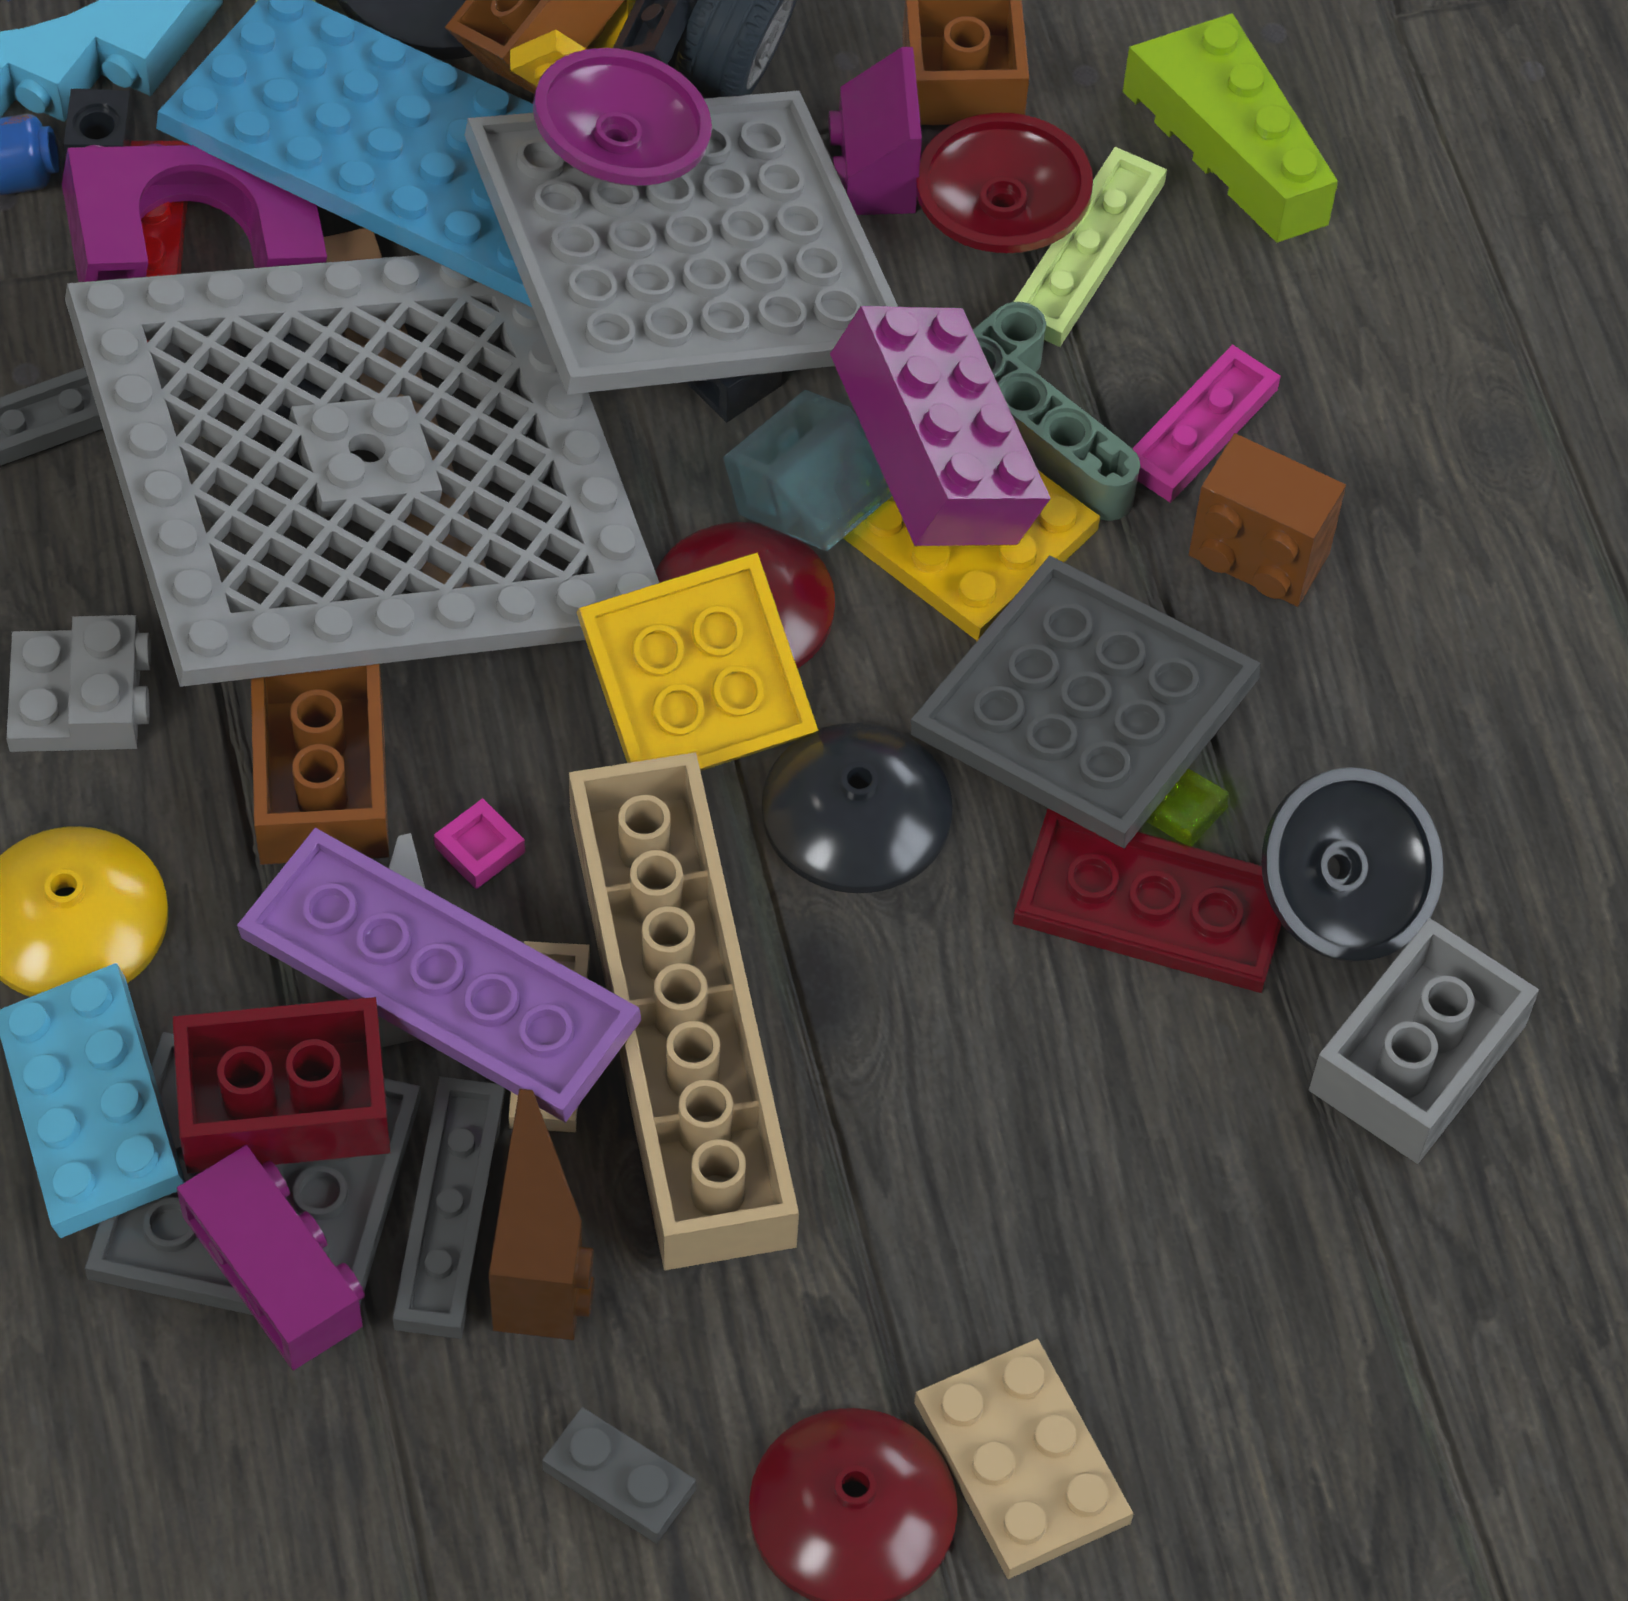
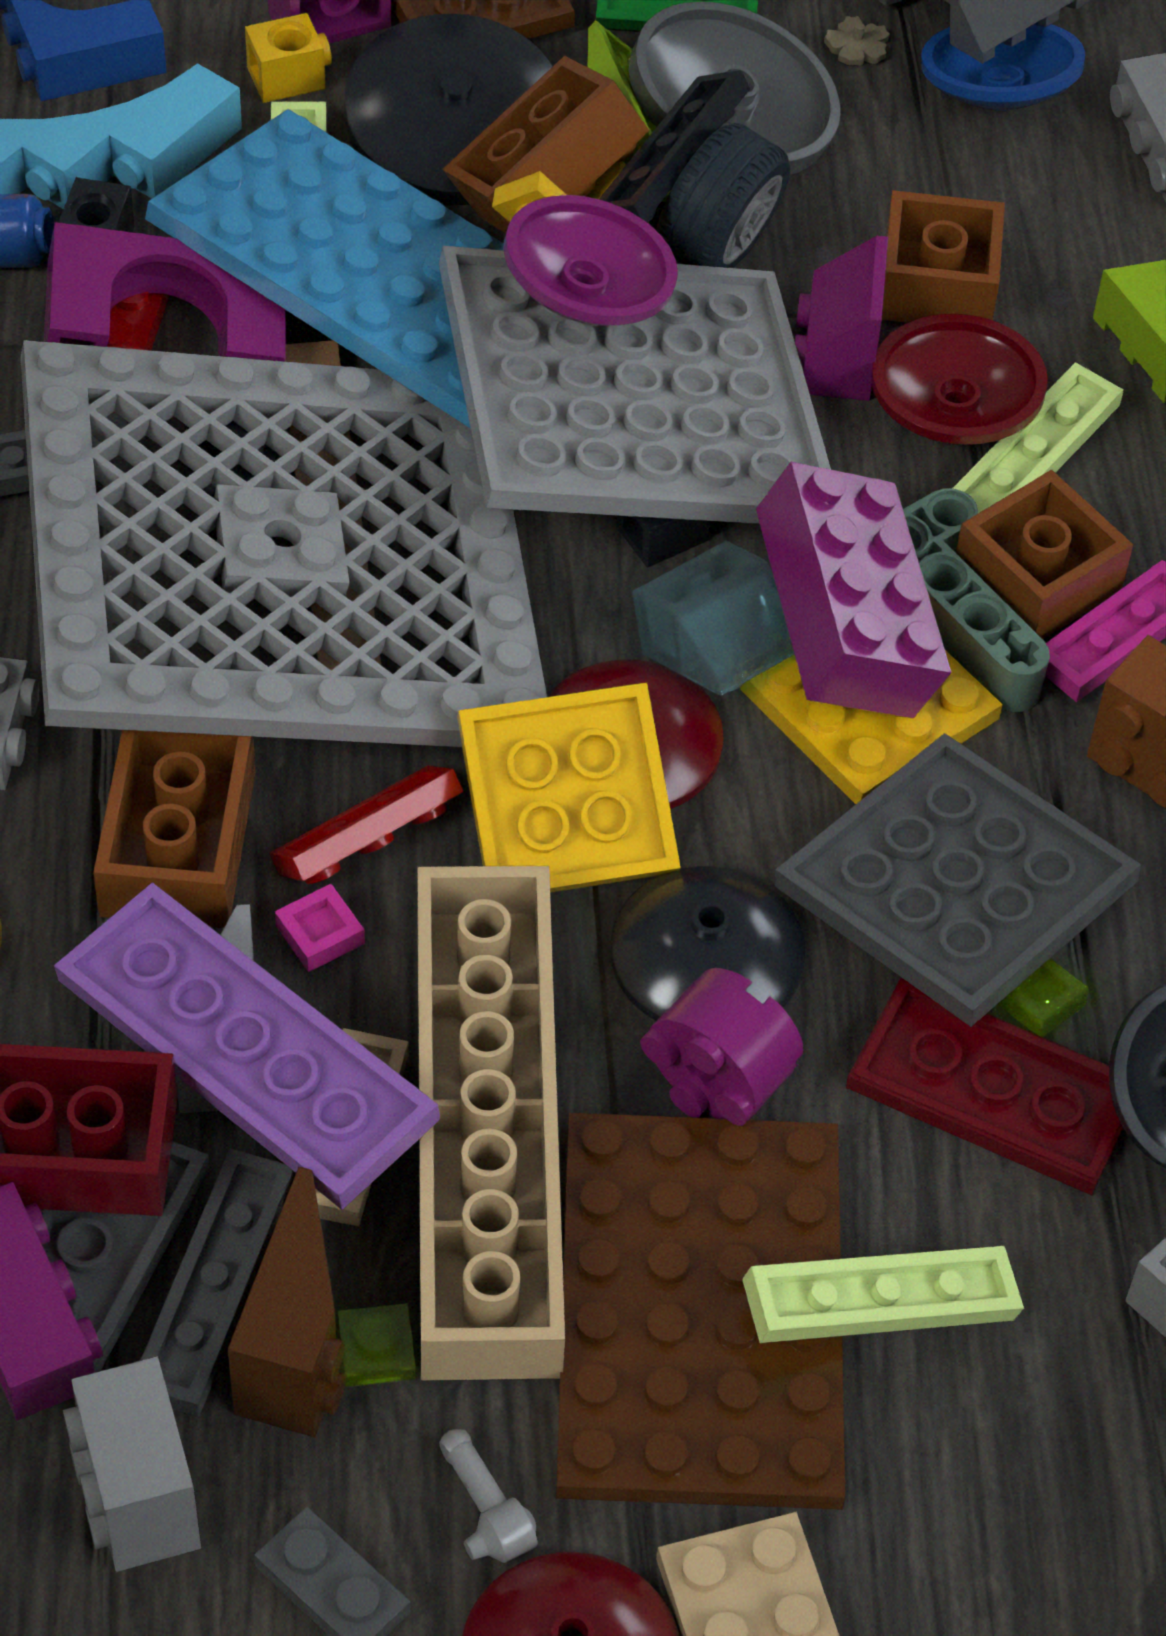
camera: 10 degrees right, 5 degrees down
none -> light grey brick [63,1356,201,1572]
none -> red plate [269,765,464,884]
none -> clear neon green plate [338,1303,416,1387]
none -> light grey piece [439,1429,538,1563]
none -> reddish brown plate [556,1113,845,1510]
none -> magenta brick [640,968,803,1126]
none -> yellowish green plate [742,1246,1024,1343]
none -> dark orange brick [956,470,1133,639]

